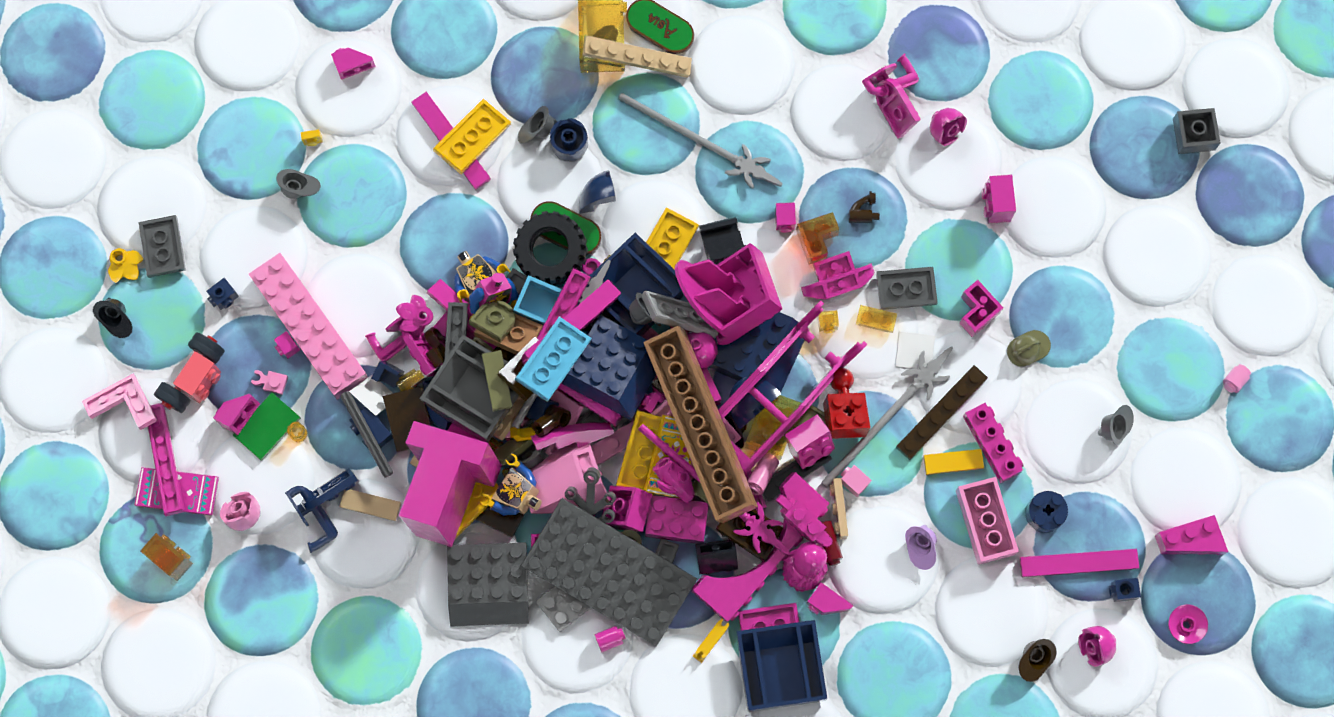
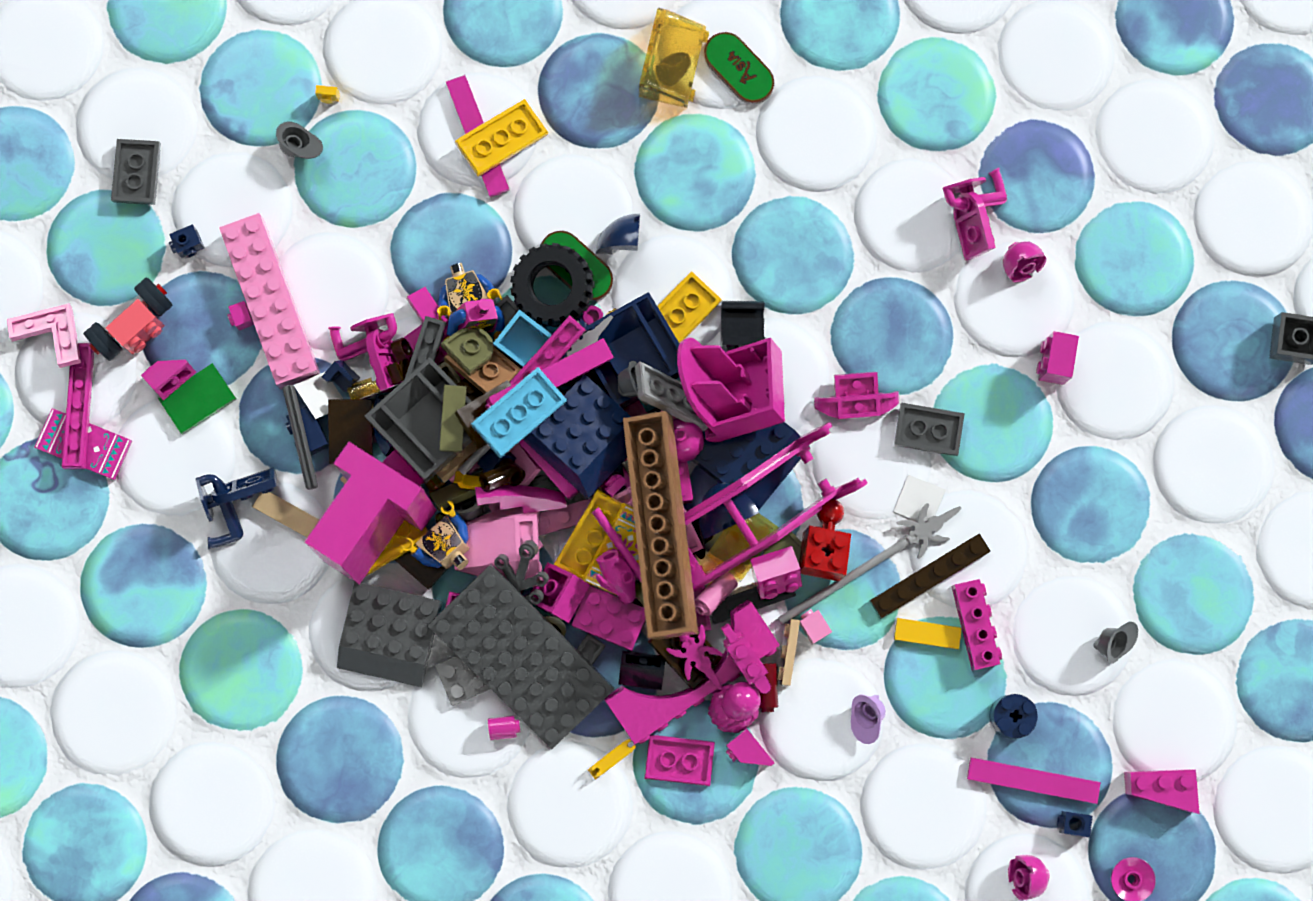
camera: 10 degrees right, 5 degrees up
black piece [93,298,133,338] -> none
yellow plate [108,248,143,283] -> none
clear orange brick [140,533,193,581] -> none
bright pink cylinder [220,492,260,531] -> none
bright pink plate [251,370,288,395] -> none
clear yellow bush [287,422,308,442] -> none
dark pink slope [331,47,376,80] -> none
dark pink plate [396,295,433,332] -> none
dark grey piece [518,106,557,144] -> none
dark blue brick [550,118,588,162] -> none
tan plate [583,35,692,78] -> none
light grey piece [618,93,782,189] -> none
dark blue slope [736,620,828,712] -> none
dark pink brick [775,203,796,233] -> none
clear orange brick [796,212,839,264] -> none
clear yellow plate [817,310,839,334] -> none
dark brown plant [849,191,880,223] -> none
clear yellow plate [855,305,897,333] -> none
bright pink brick [956,477,1019,565] -> none
dark pink brick [959,280,1003,337] -> none
olive piece [1007,330,1051,367] -> none
dark brown piece [1018,639,1057,682] -> none
bright pink brick [1223,364,1251,393] -> none

